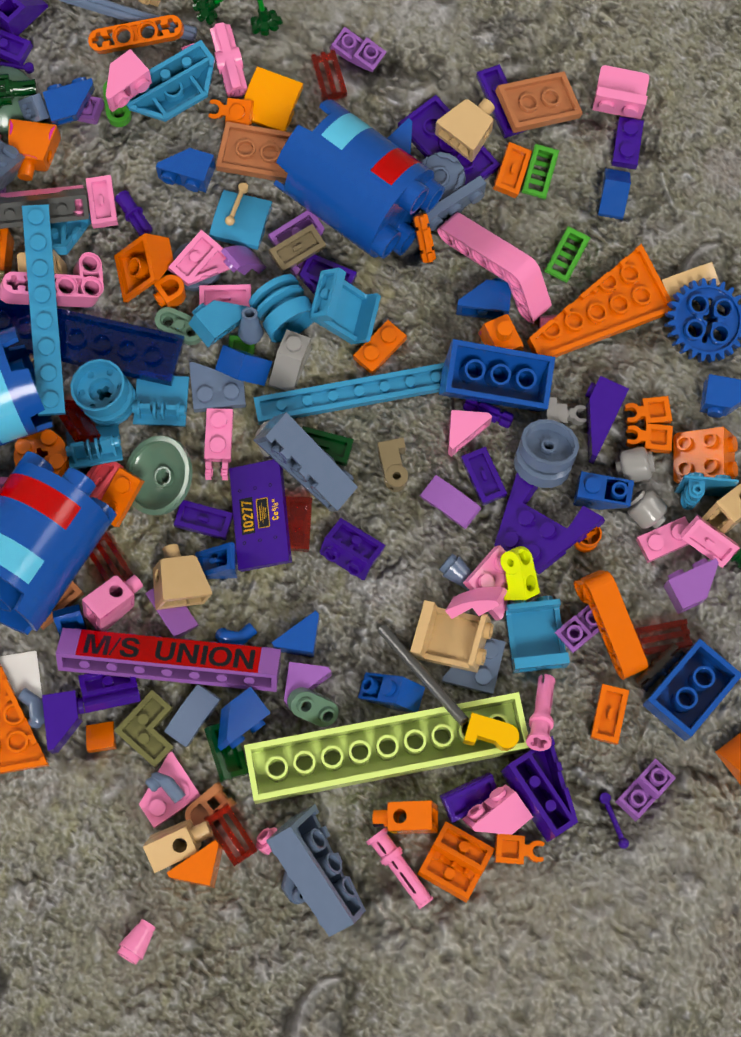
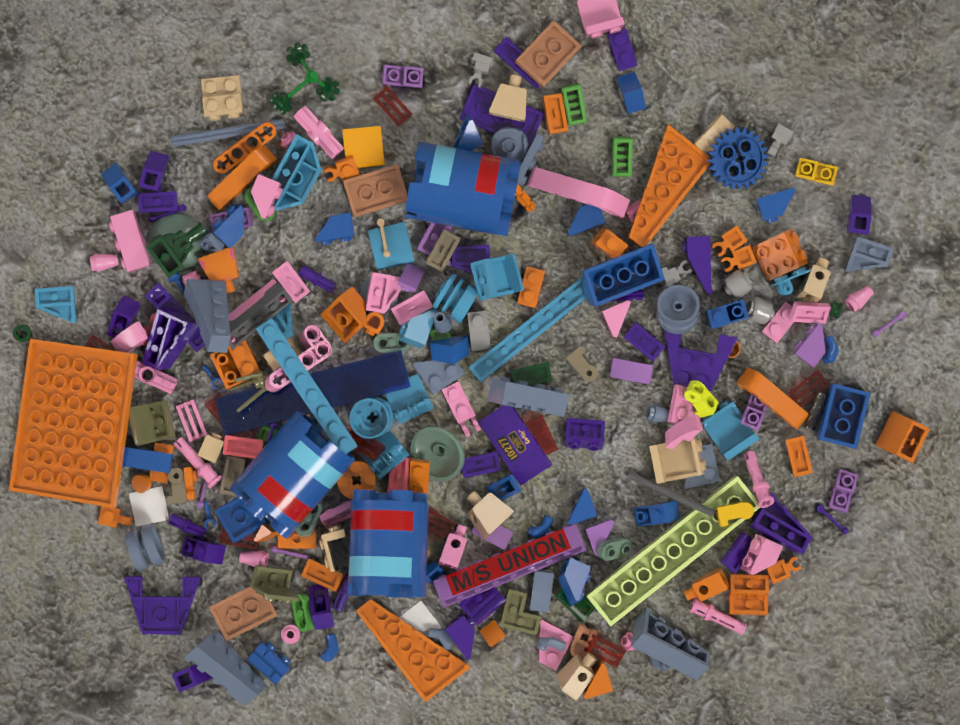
camera: 20 degrees left, 15 degrees up
none -> orange beam [207,145,278,211]
none -> light grey piece [469,52,493,88]
none -> blue arm [822,335,839,364]

